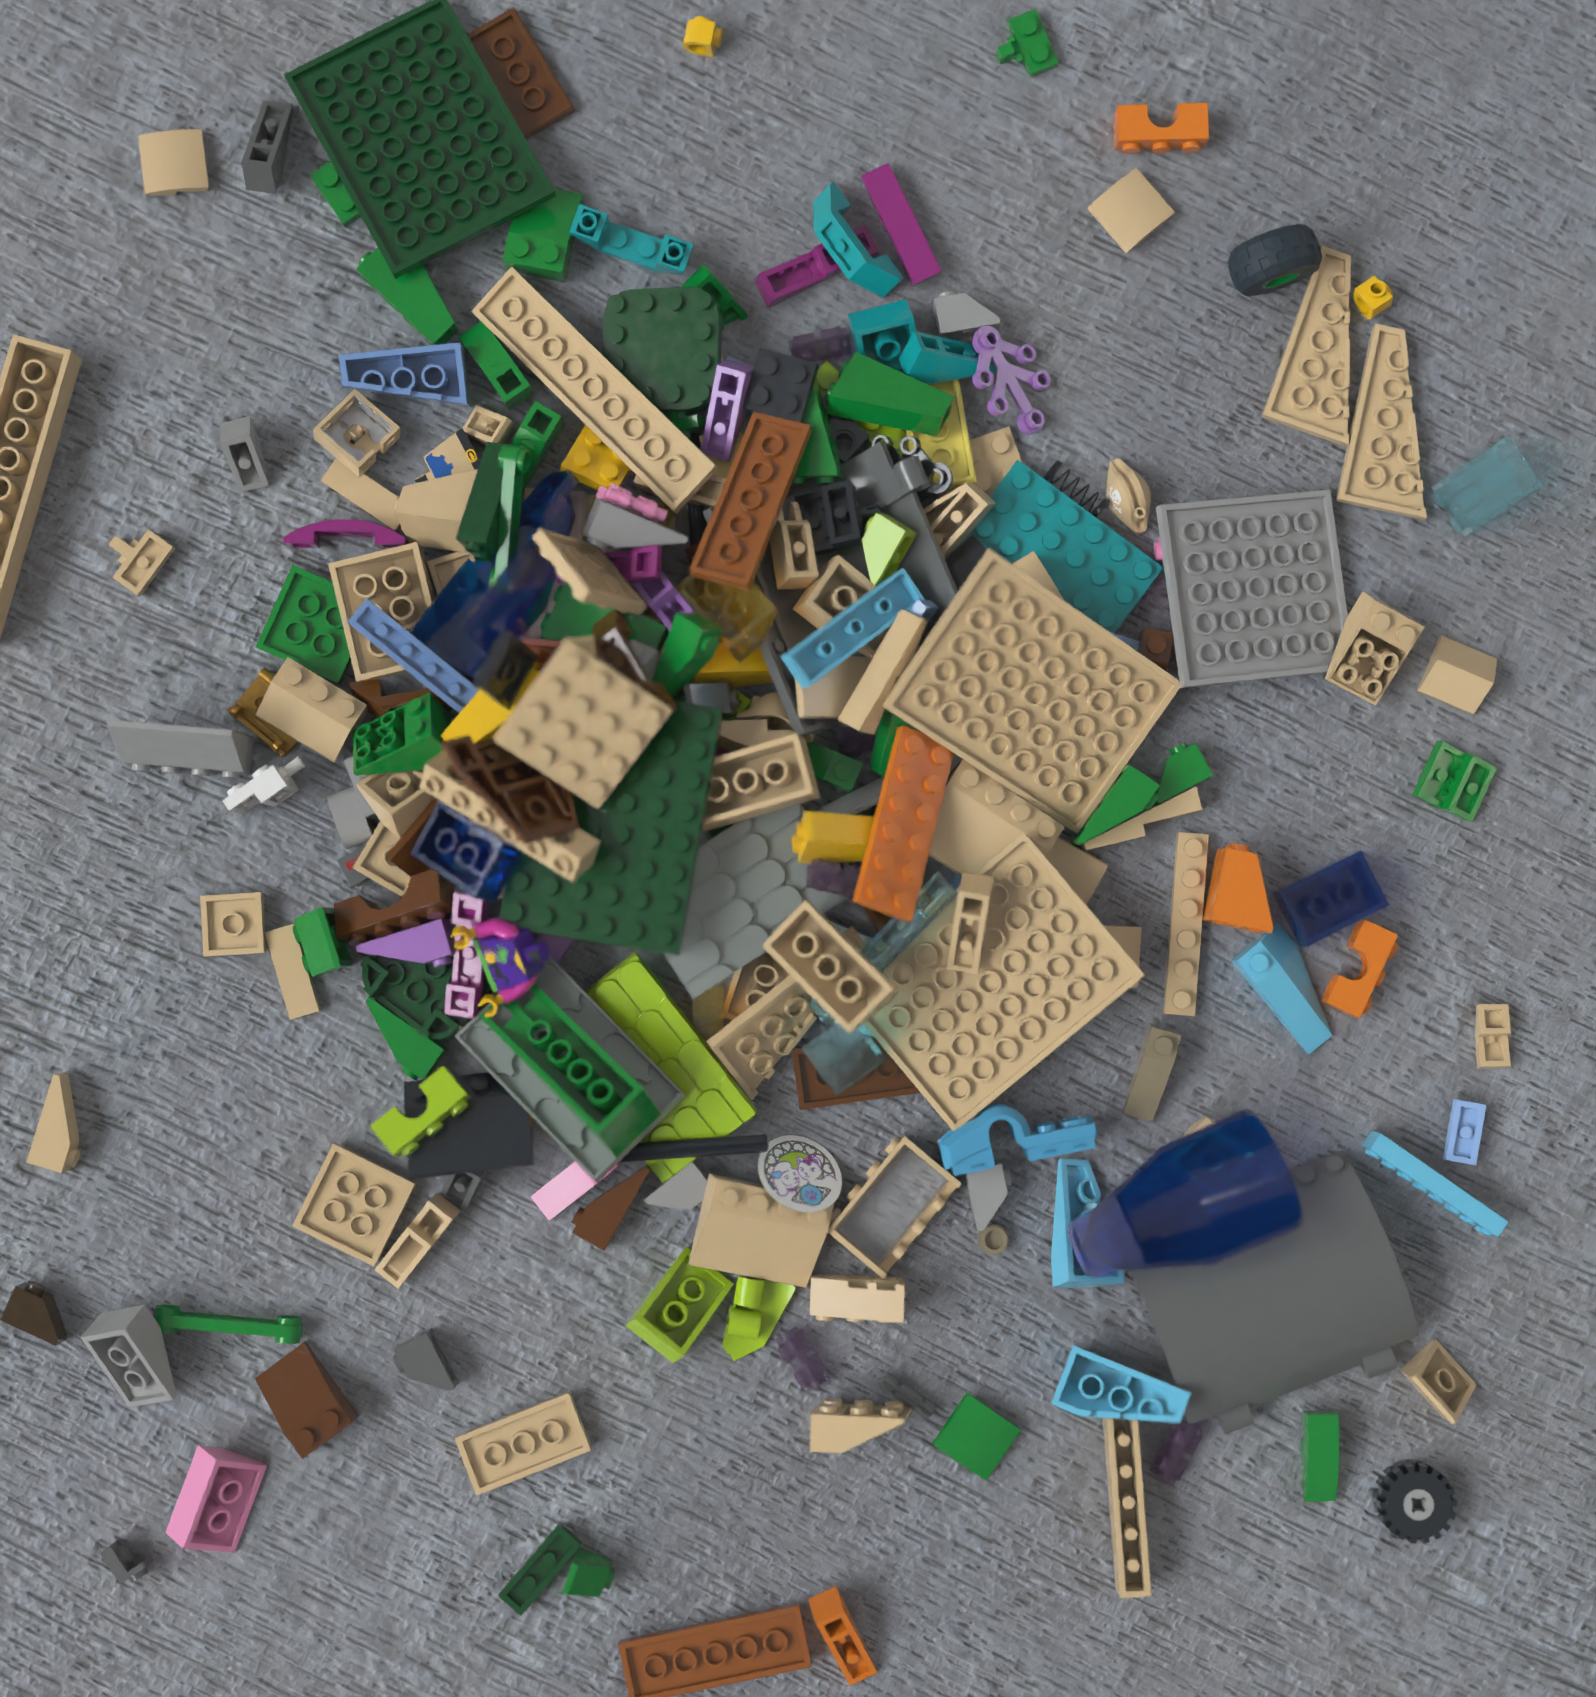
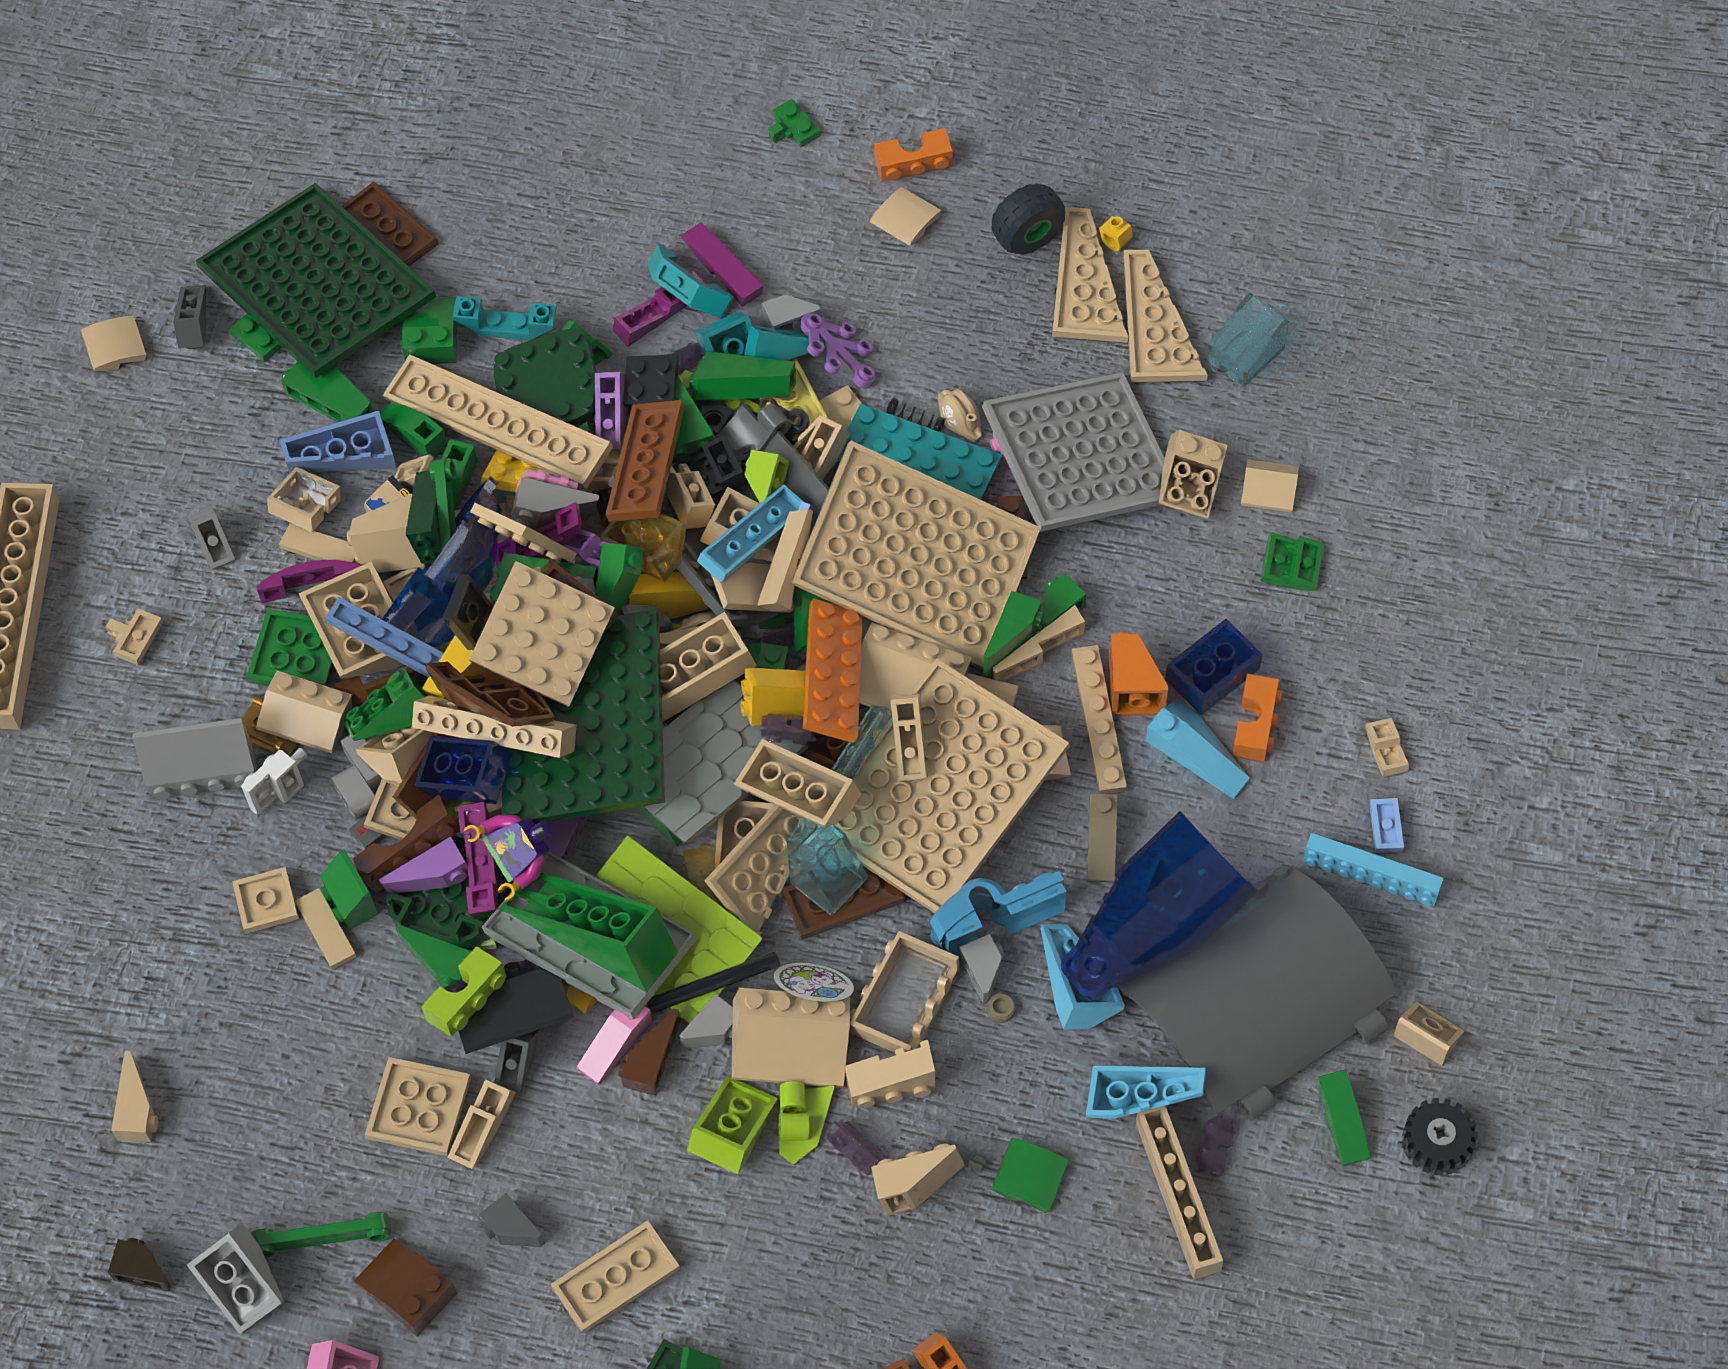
camera: 15 degrees left, 25 degrees down
yellow plate [683,16,723,57] -> none

